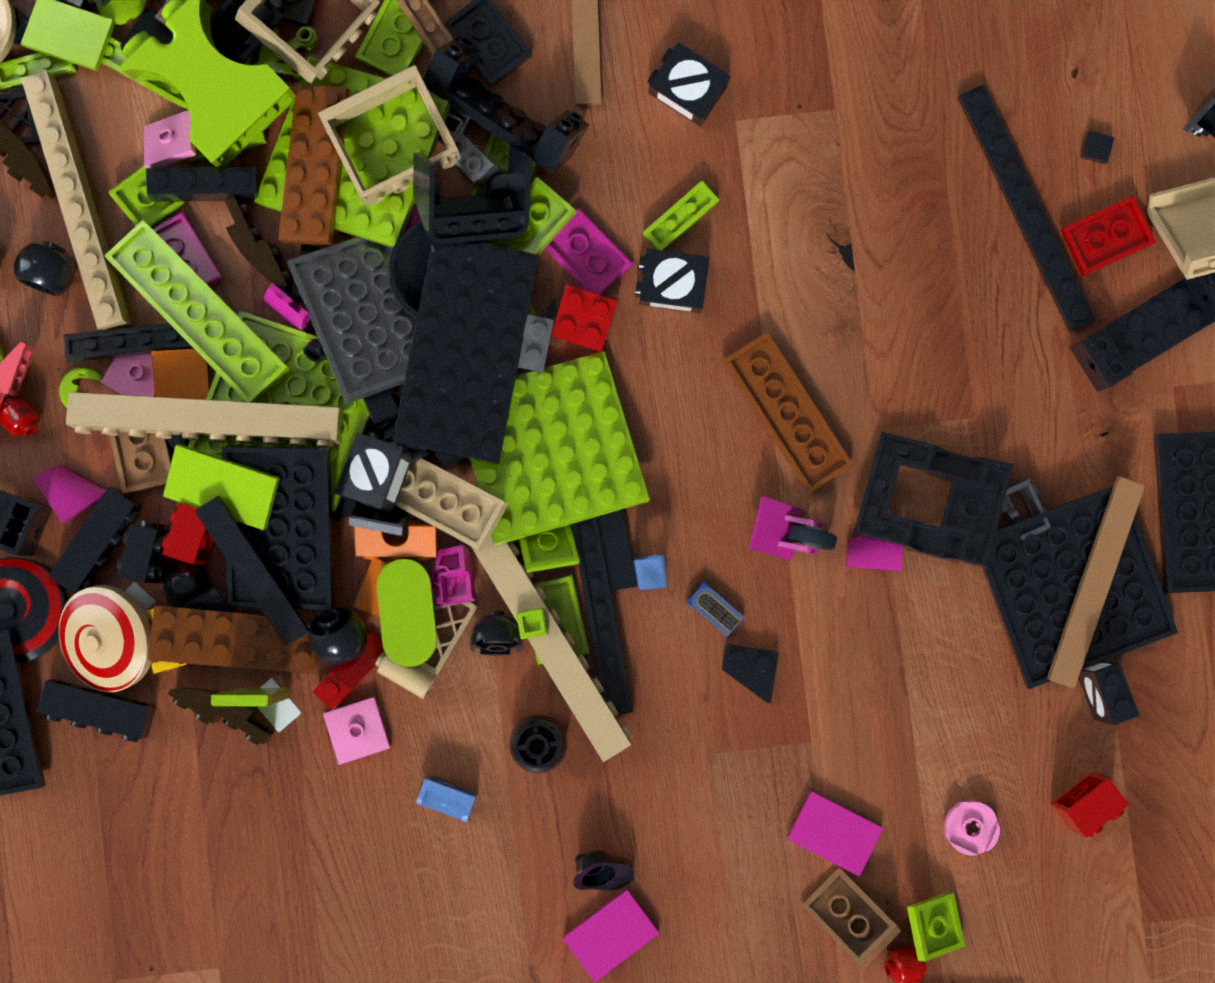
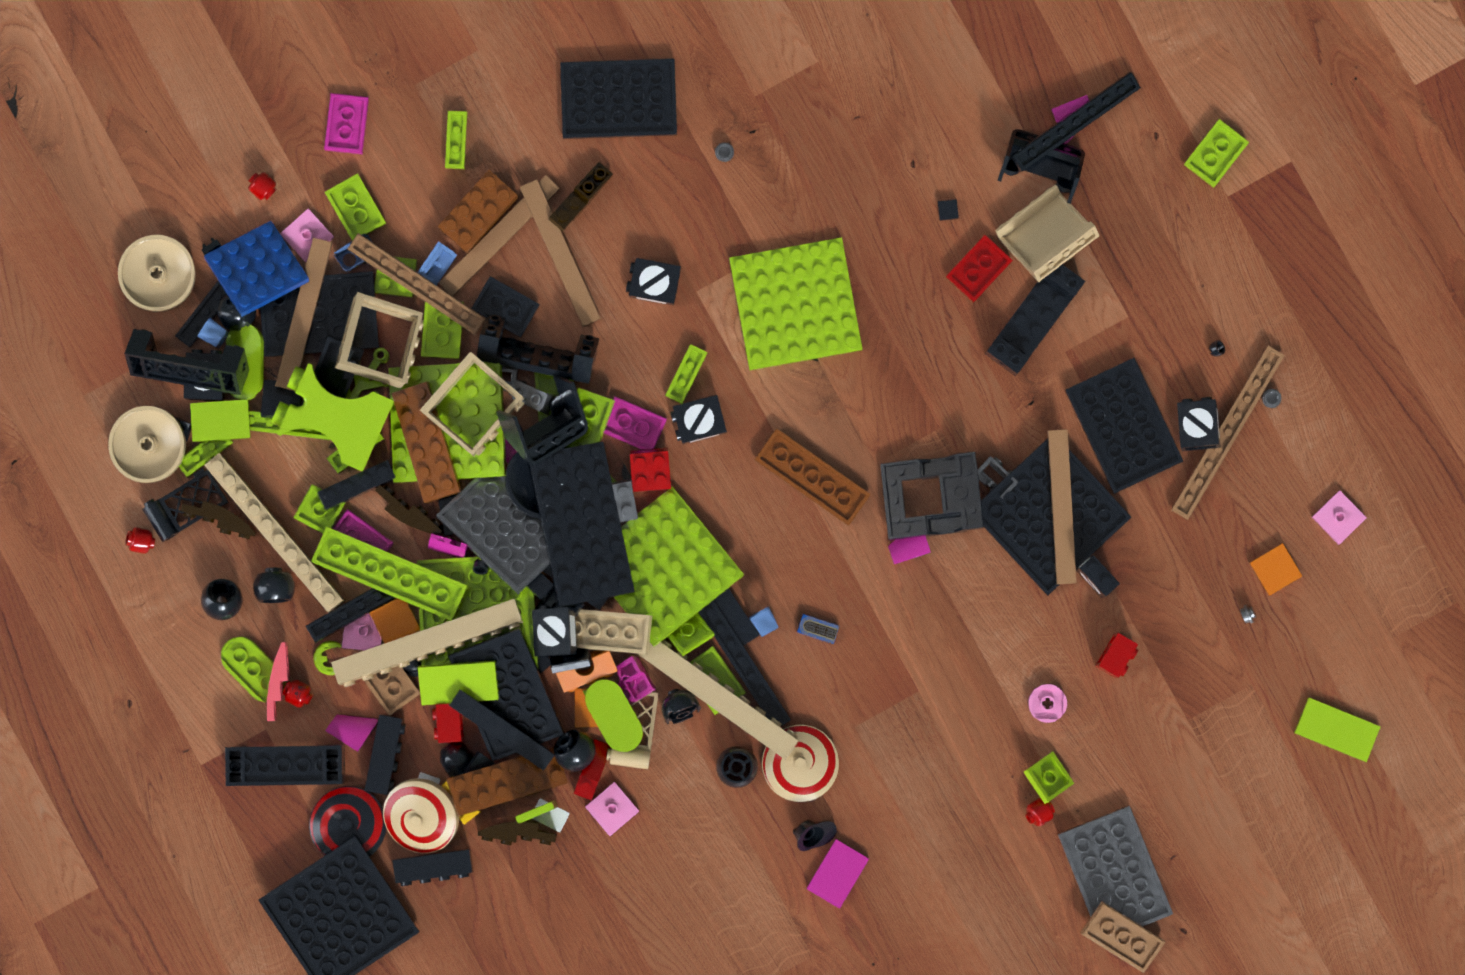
camera: 25 degrees left, 0 degrees up
black brick [117,520,170,583] -> none
bright pink plate [144,110,196,168] -> none
medium blue hinge [416,775,477,822] -> none
lime tile [516,607,548,639] -> none
black wing [721,643,779,703] -> none
dark pink plate [749,496,837,561] -> none
dark pink tile [787,790,883,877] -> none
medium nougat slope [801,868,901,970] -> none
black plate [958,85,1096,332] -> none
none -> lime plate [729,237,863,371]
none -> tan dish [762,725,839,802]

